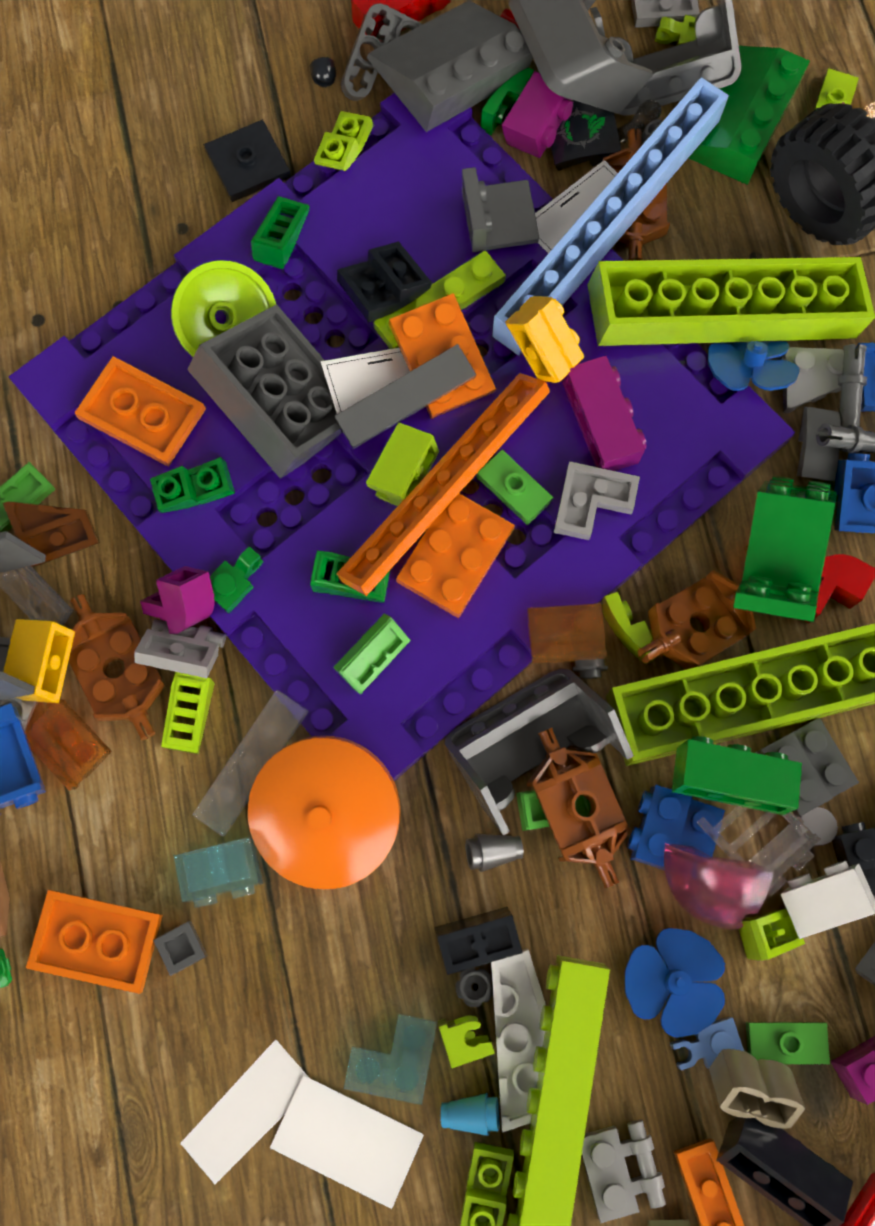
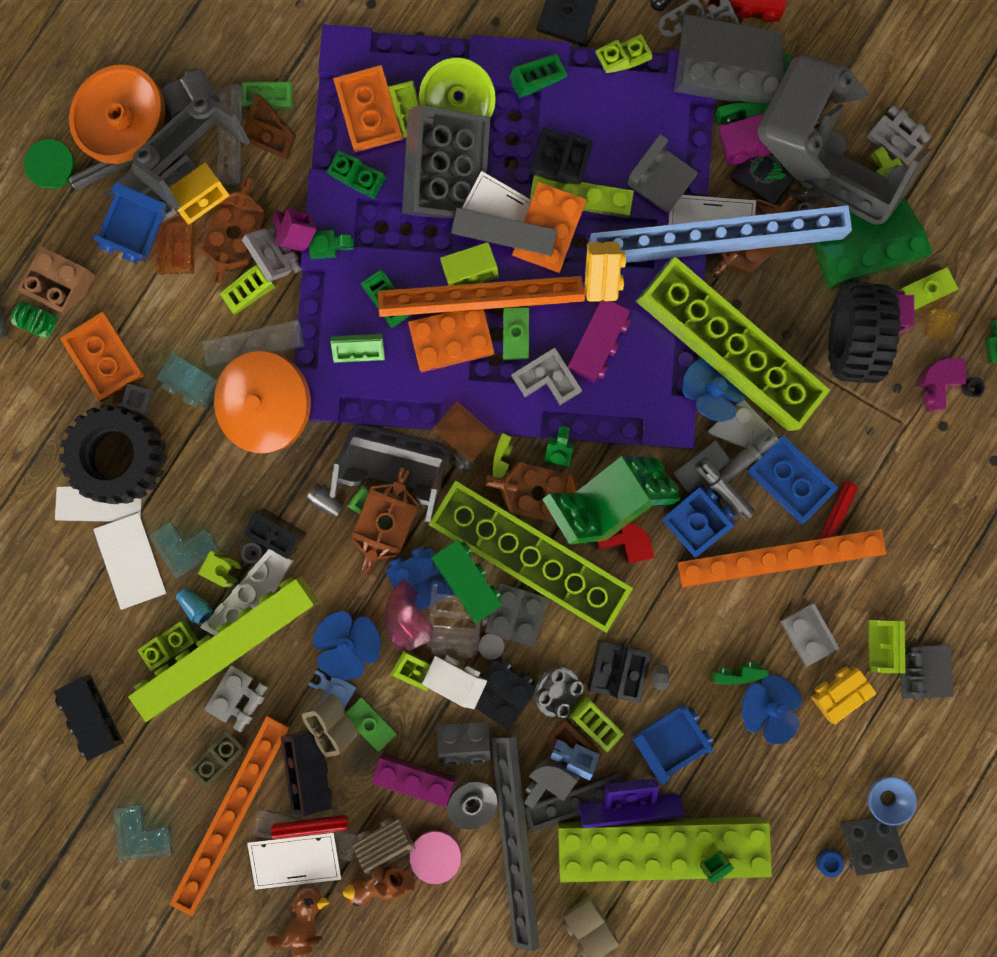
camera: 50 degrees right, 10 degrees up
none -> black tyre [59,405,167,505]
none -> lime plate [389,80,420,138]
none -> green plate [544,426,574,467]

